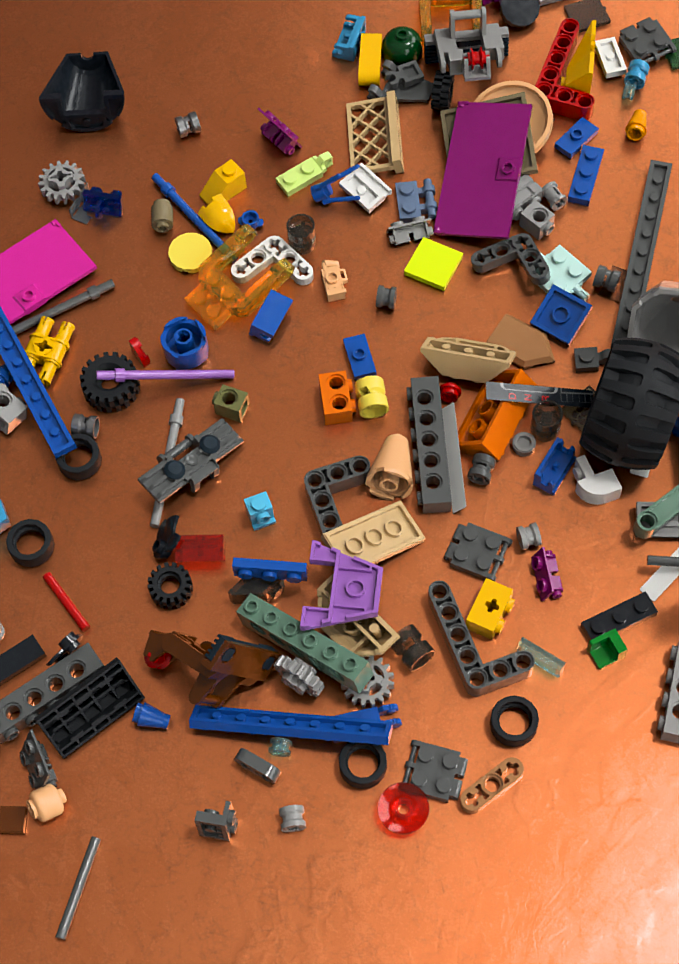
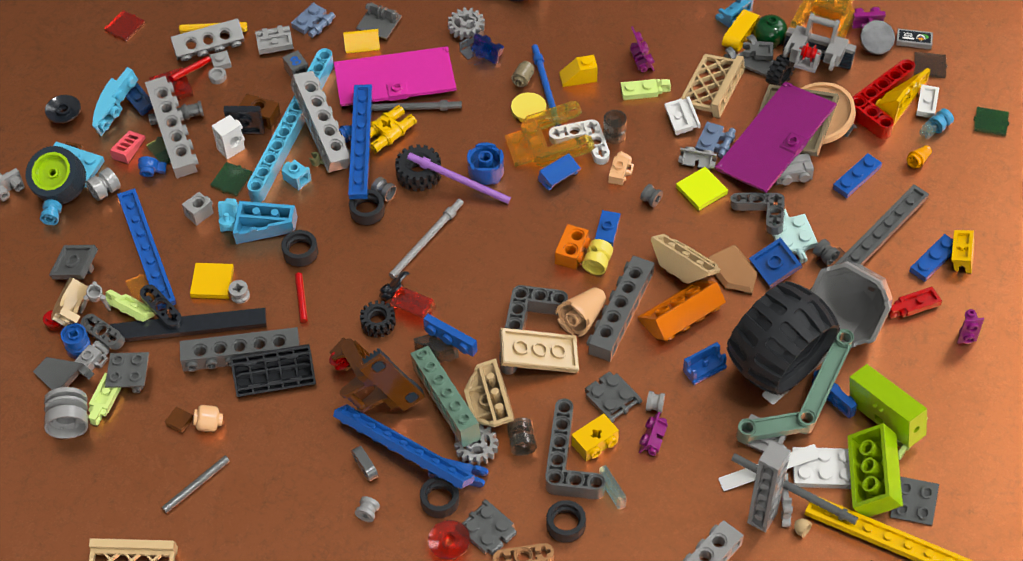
camera: 25 degrees right, 10 degrees down
dark grey hinge [20,729,58,789] -> none
black plate [46,631,83,666] -> none
red tile [129,337,151,367] -> none
blue cone [132,702,171,729] -> none
dark grey piece [138,418,244,504] -> none
flat silver wheel [174,111,202,138] -> none
dark grey bracket [194,801,238,841] -> none
yellow brick [198,194,235,233] -> none
olive brick [212,384,250,423] -> none
blue plate [238,210,264,233] -> none
medium azure brick [244,491,276,531] -> none
clear light blue bush [268,737,292,757] -> none
light grey gear [273,655,325,697] -> none
medium lavender wing [300,540,383,631] -> none
blue plant [311,164,360,205] -> none
red plate [439,382,462,403] -> none
white sticker [442,402,466,513] -> none
dark grey wheel [467,453,496,485] -> none
sticker [486,381,594,408] -> none
light grey tile [512,432,536,456] -> none
light grey brick [519,200,555,240] -> none
clear smoke wheel [530,400,563,442] -> none
light grey bush [542,181,568,211] -> none
blue plate [554,117,599,159] -> none
white brick [573,455,622,505] -> none
black plate [580,591,658,641] -> none
green panel [587,629,628,670] -> none
dark grey plate [619,17,677,63] -> none

